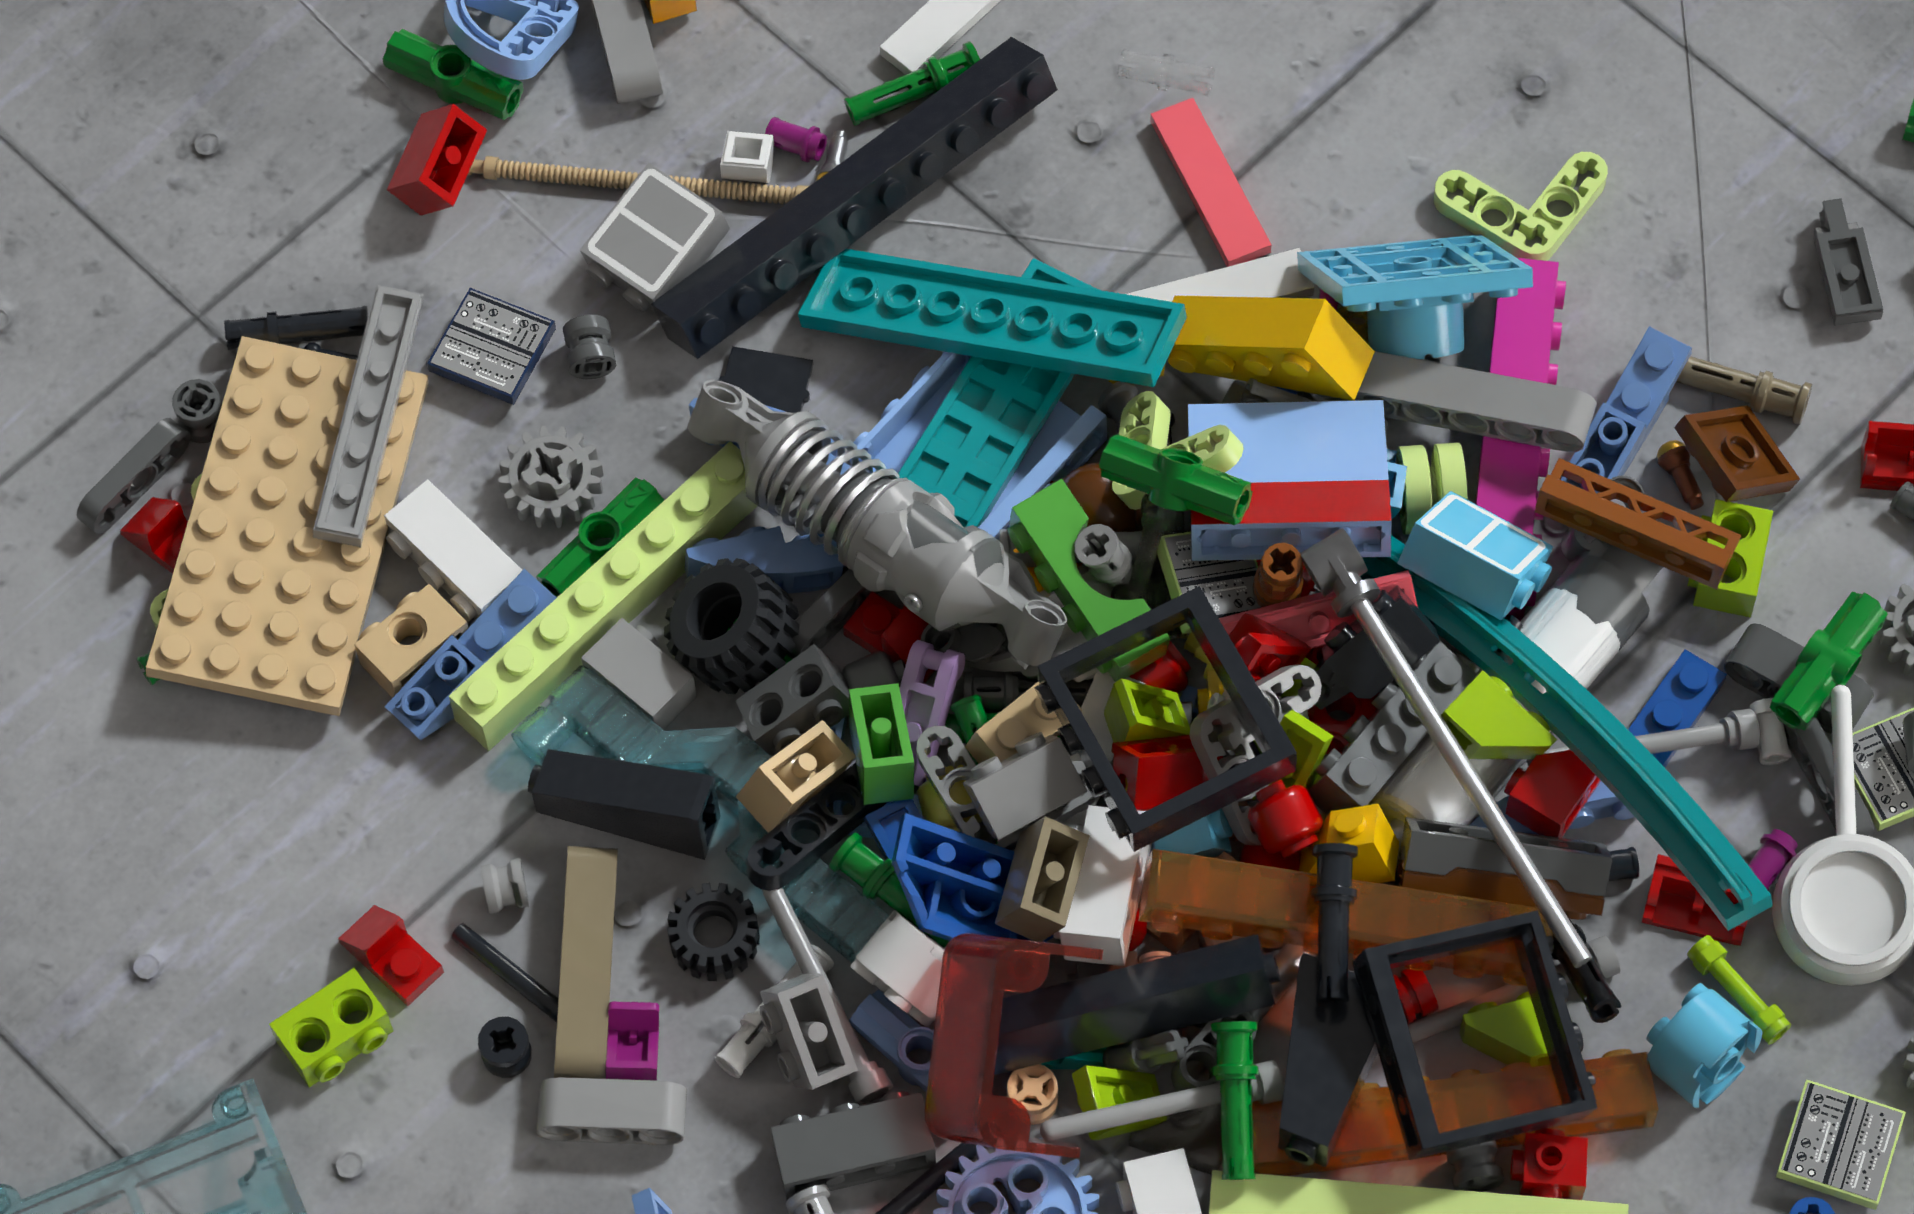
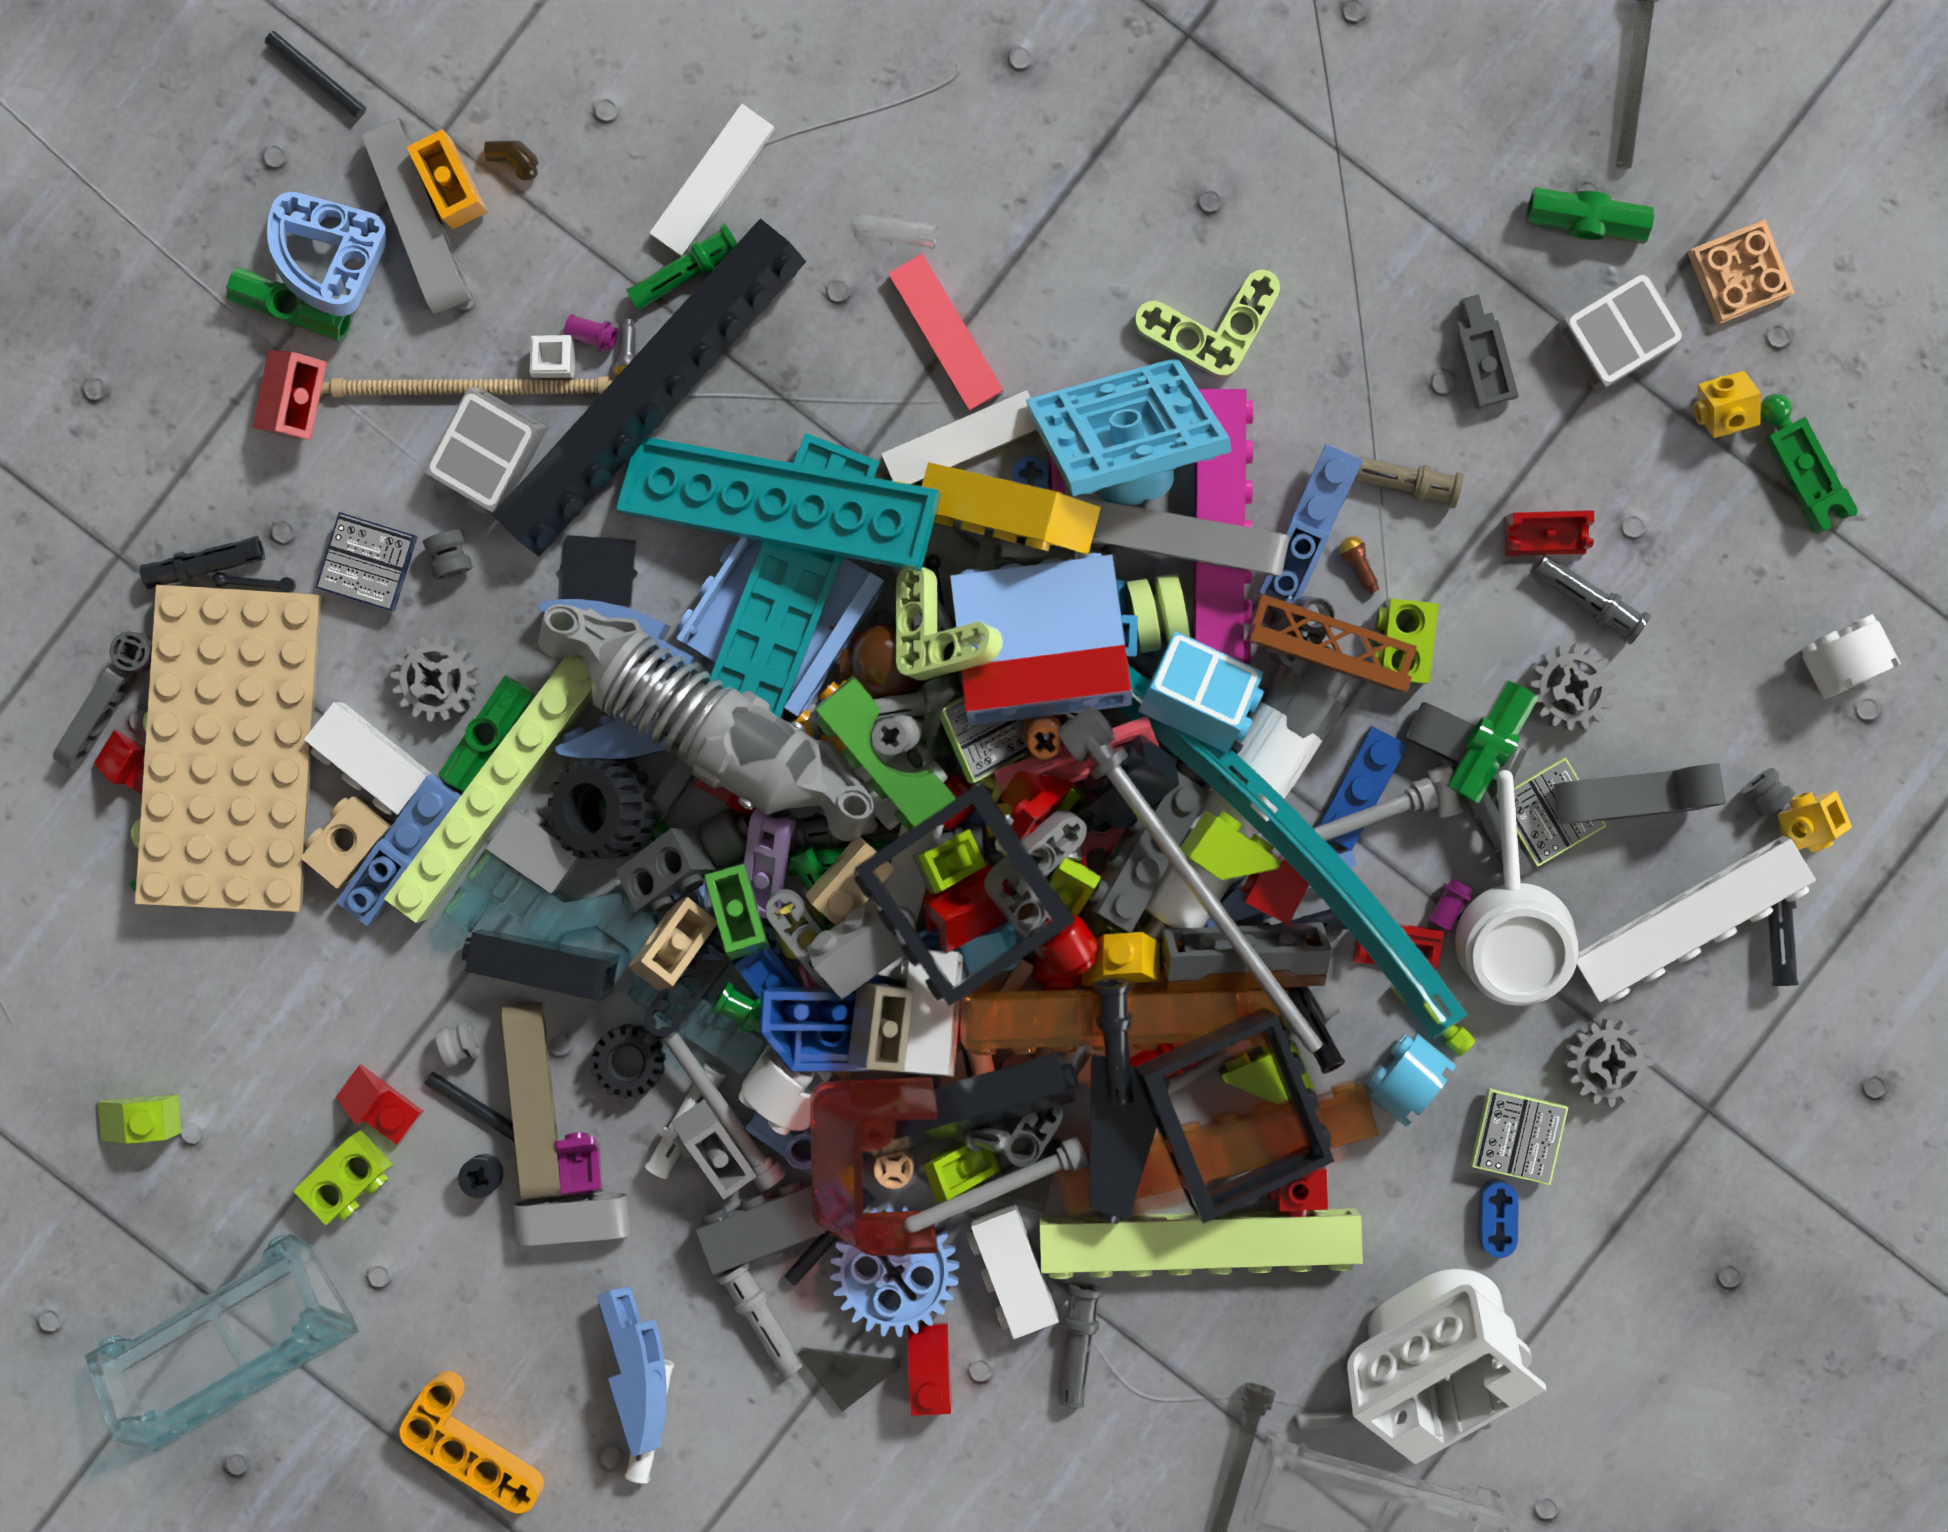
camera: 15 degrees left, 25 degrees up
light grey tile [313,285,423,547] -> none
green piece [1099,434,1253,526] -> none
green pin [1211,1021,1259,1180] -> none
reddish brown plate [1674,405,1800,502] -> none
none -> lime slope [98,1094,182,1144]

